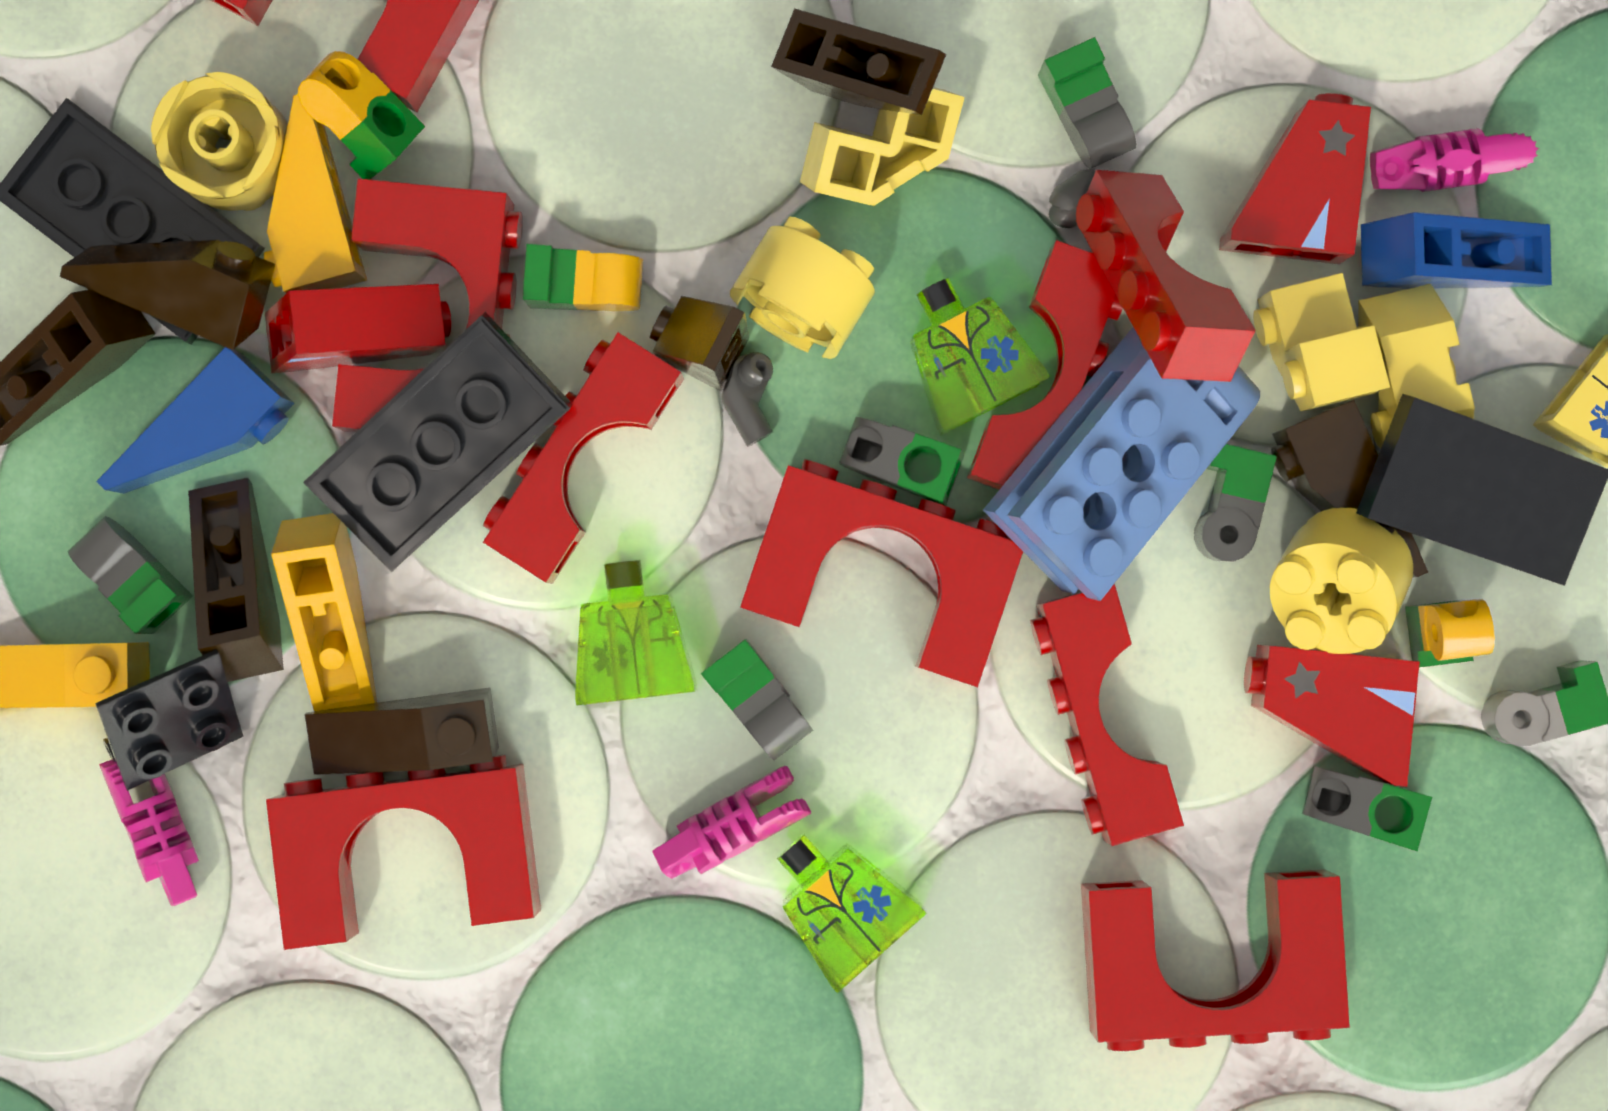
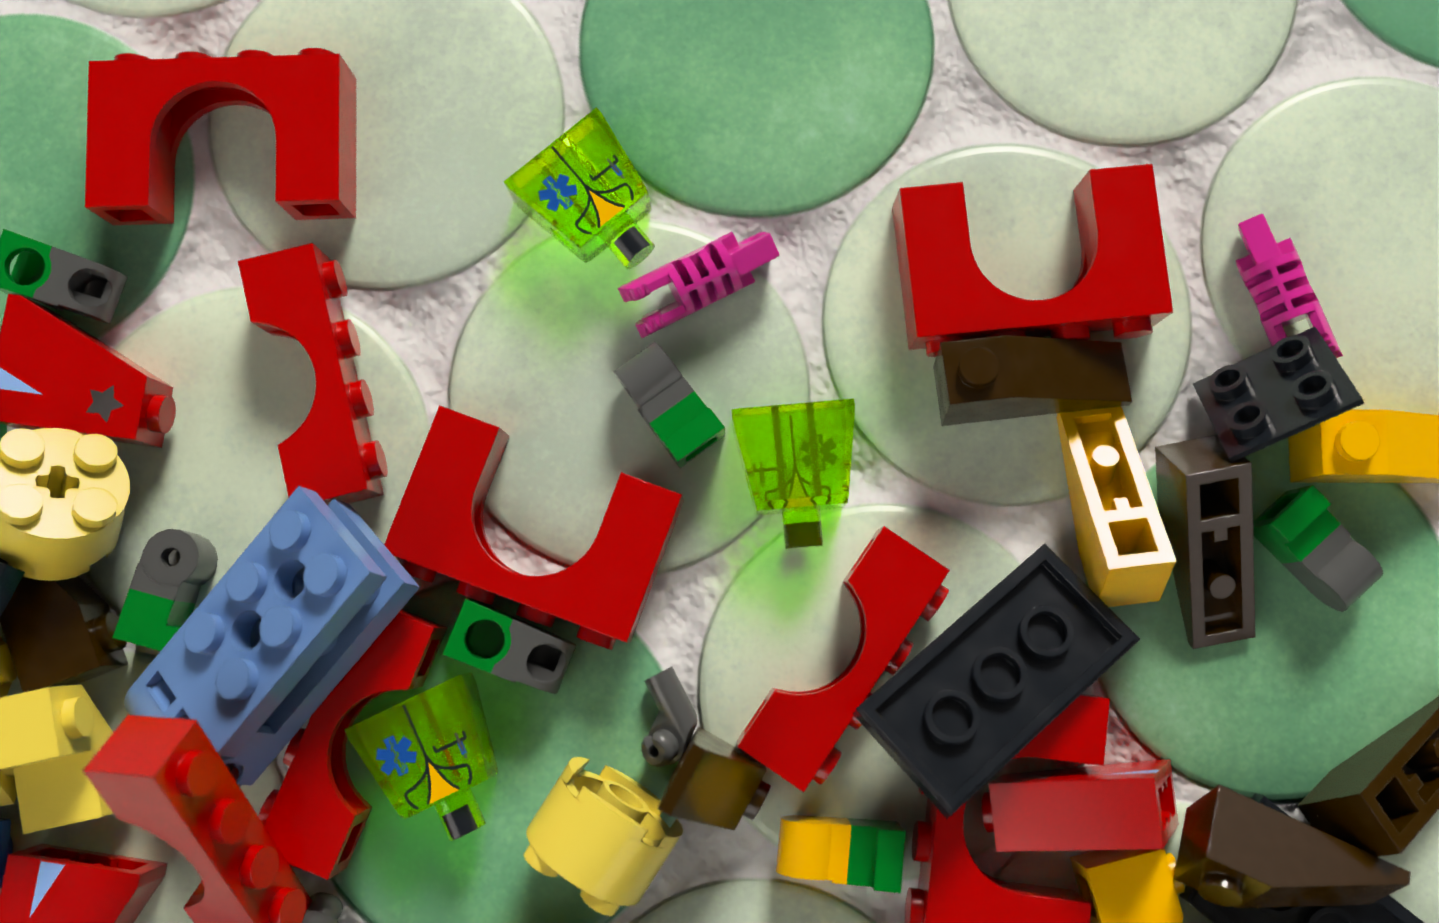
camera: 175 degrees left, 5 degrees down
blue slope [96,347,295,494] -> none

